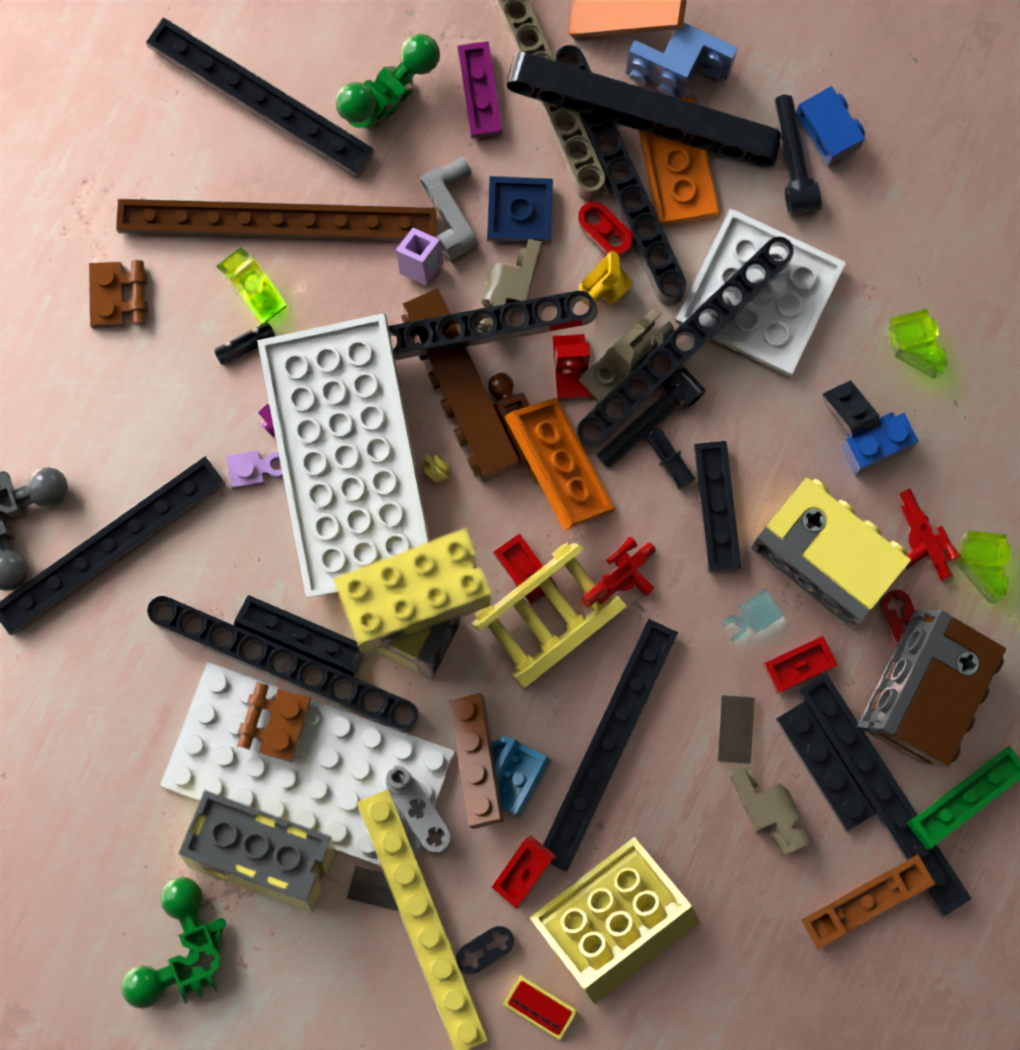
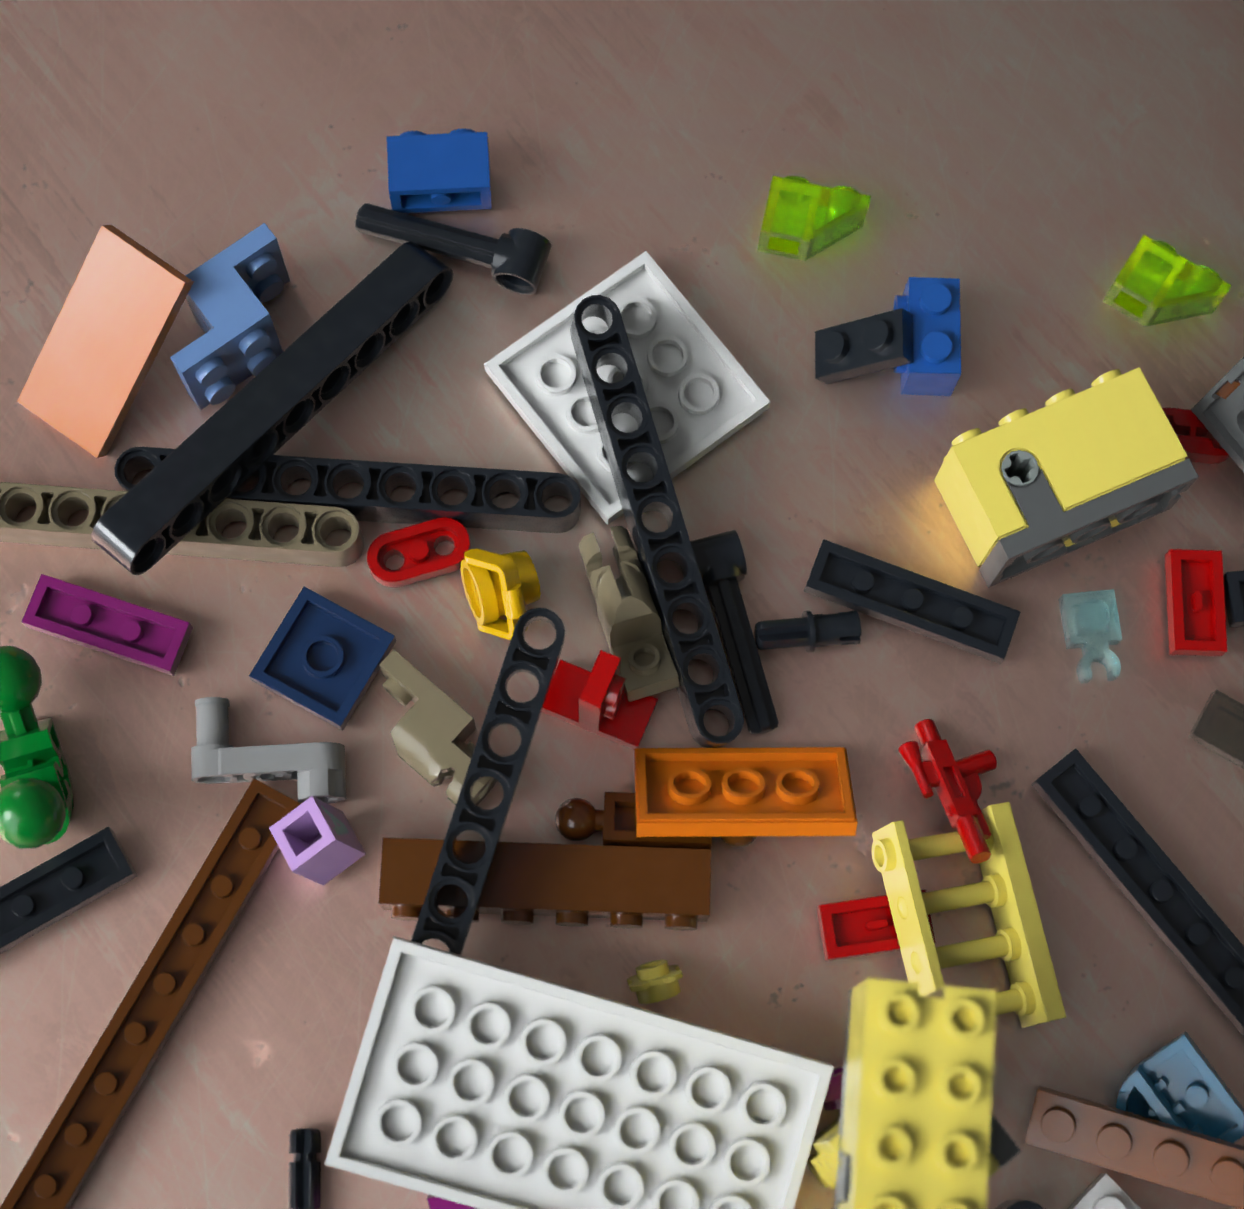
camera: 65 degrees left, 5 degrees down
clear neon green slope [216,247,287,324] -> none
orange tile [637,95,720,227] -> none
red piece [899,488,961,581] -> none

